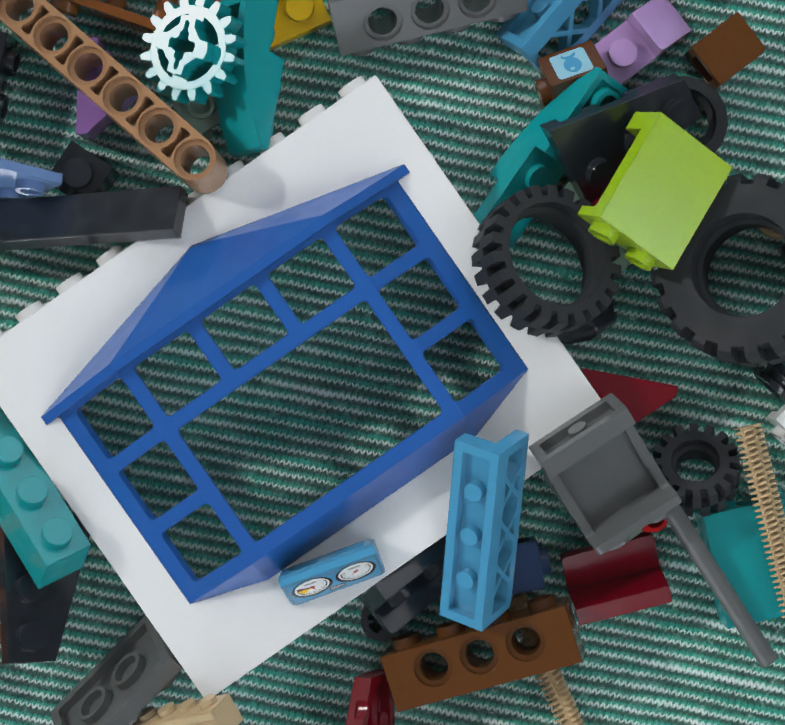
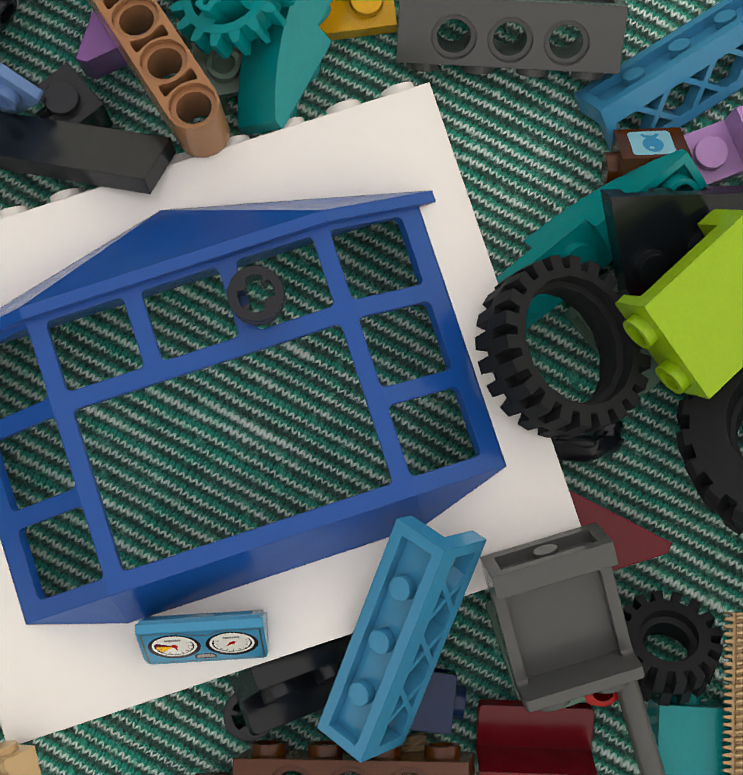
camera: 15 degrees right, 5 degrees down
none -> black bush [227,266,286,326]

